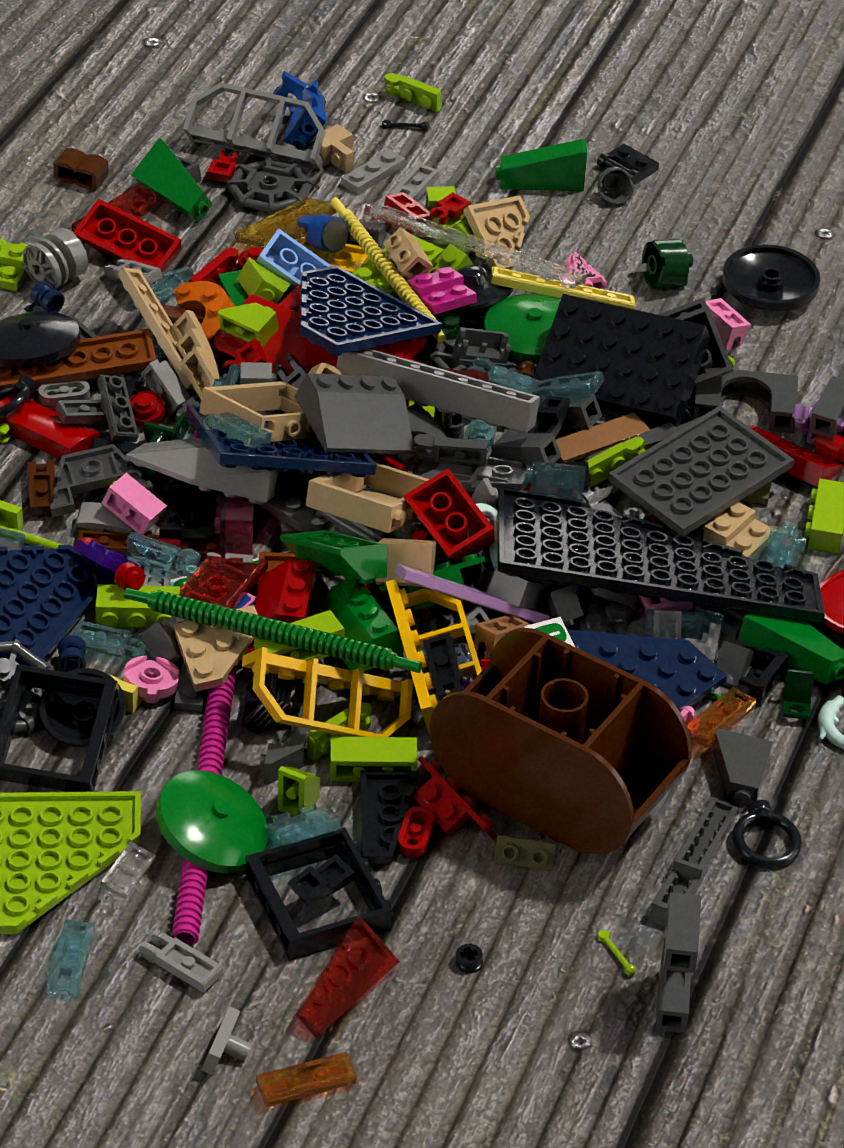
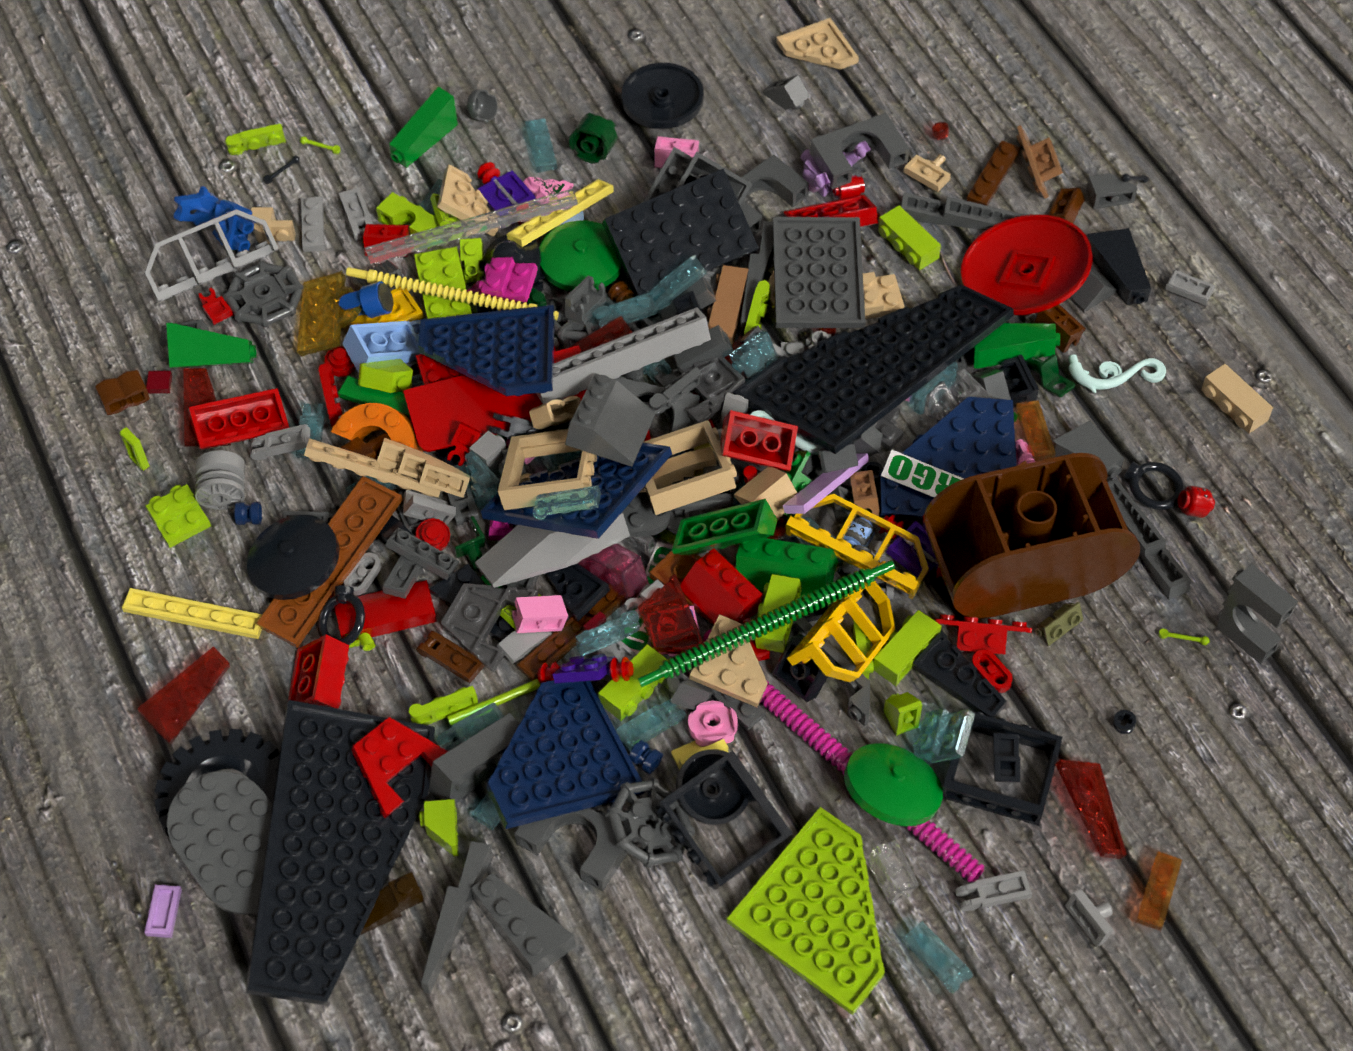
camera: 45 degrees left, 15 degrees up
lime slope [217,302,279,347] -> none
tan brick [383,227,434,280] -> none
black hinge [423,633,464,701] -> none
red plate [429,192,471,225] -> none
black plate [597,144,659,185] -> none
clear light blue brick [766,523,807,562] -> none
none -> lime tile [120,427,150,471]
none -> dark red tile [146,371,172,394]
none -> lime hinge [300,136,341,154]
none -> dark purple plate [477,162,536,225]
none -> clear light blue plate [525,118,557,173]
none -> red head [1178,486,1215,518]

